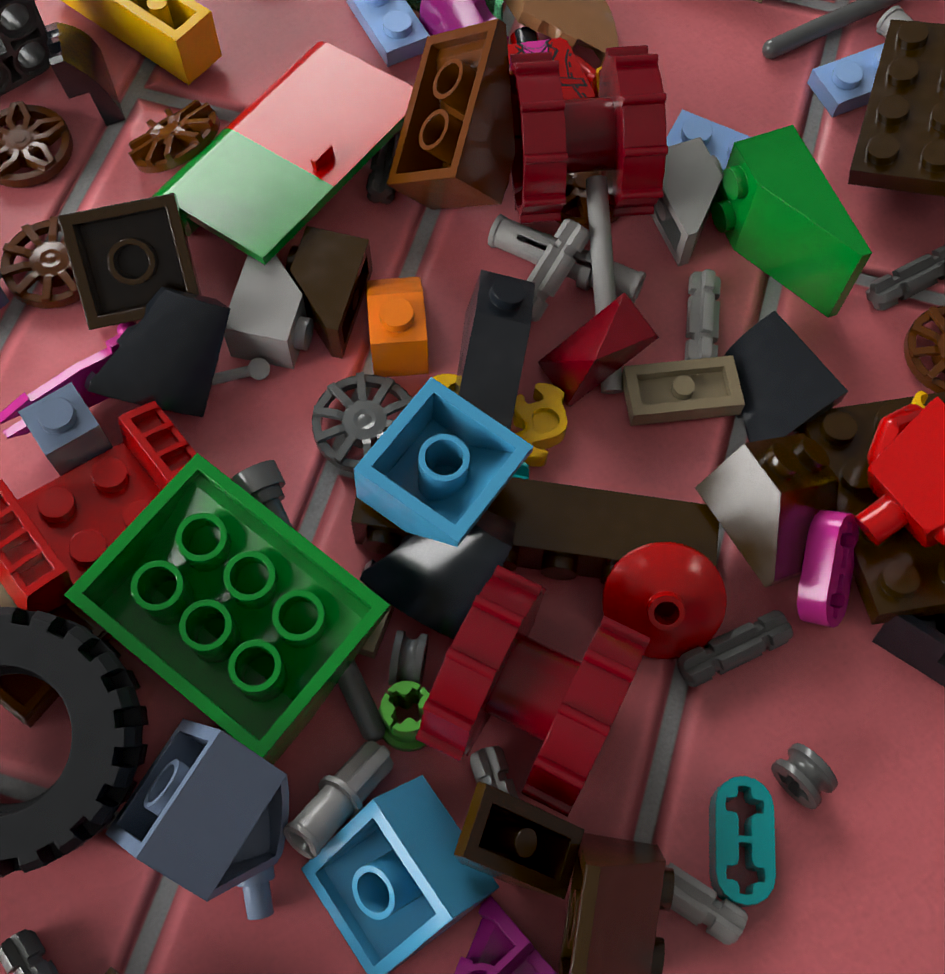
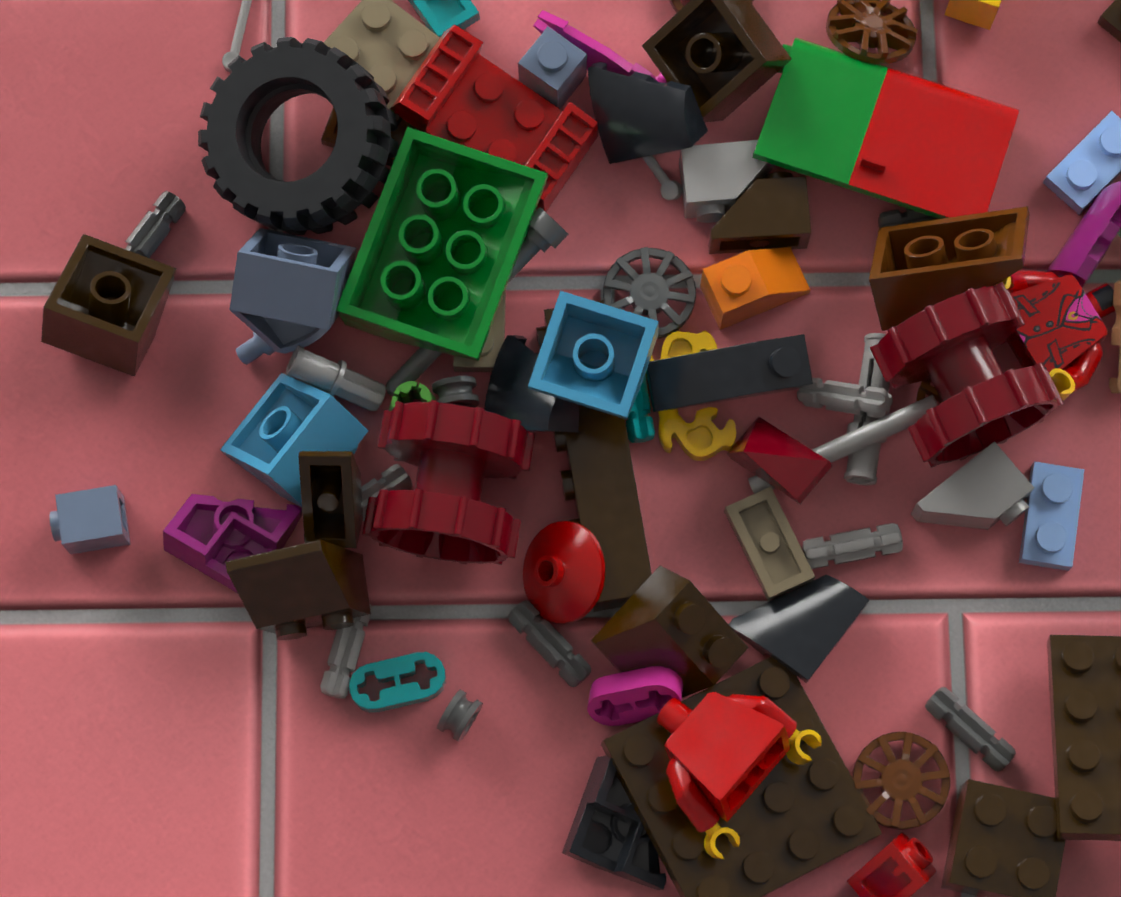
camera: 75 degrees right, 10 degrees up
green slope [711,125,872,318] -> none

